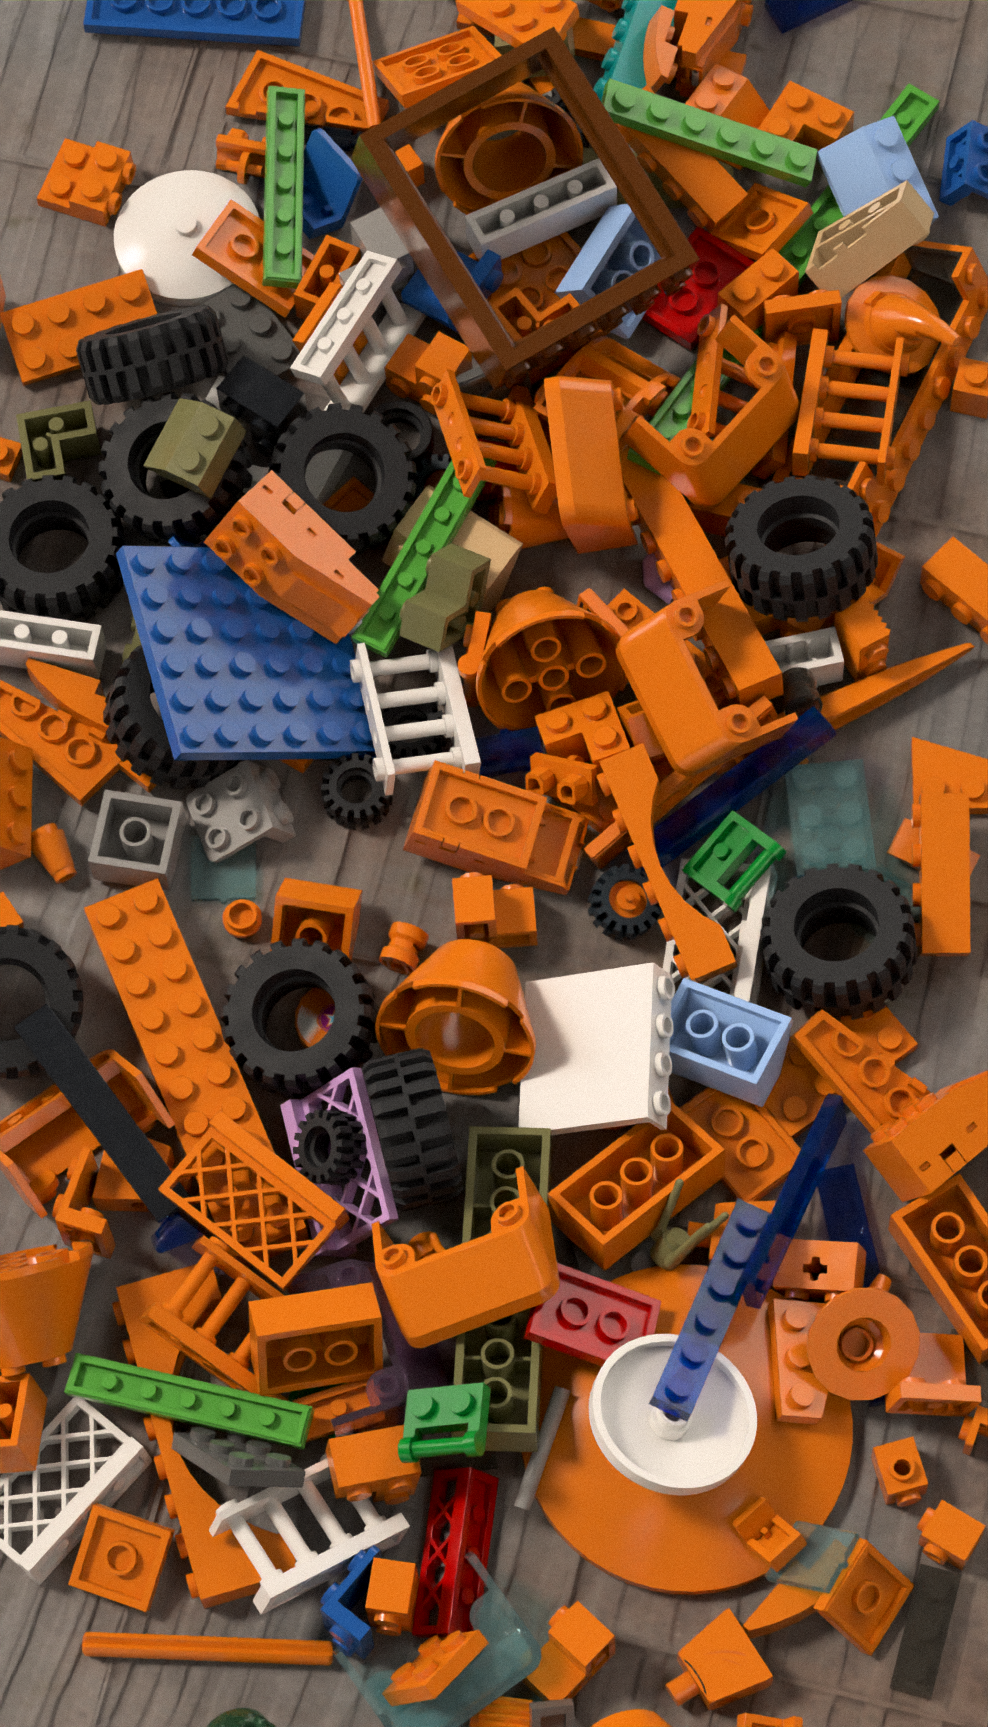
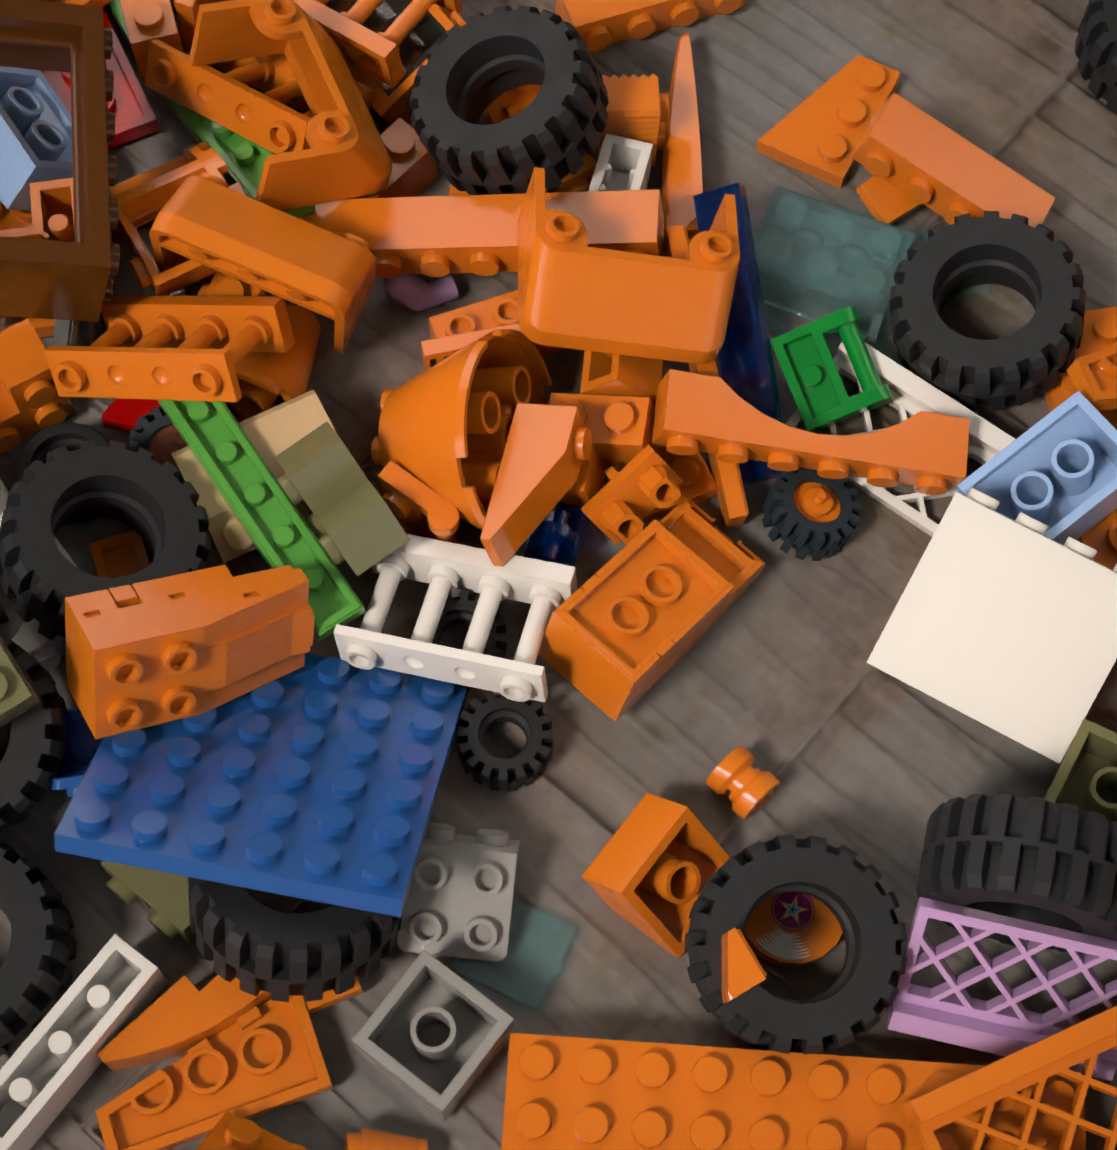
camera: 70 degrees left, 0 degrees up
orange plate [222,899,262,938] -> none
black tyre [293,1110,367,1185] -> none
orange cone [375,939,536,1095] -> none
orange brick [452,872,538,949] -> none
clear smoke wheel [780,667,823,723] -> none
none -> orange slope [480,403,592,567]
none -> orange slope [721,928,767,1003]

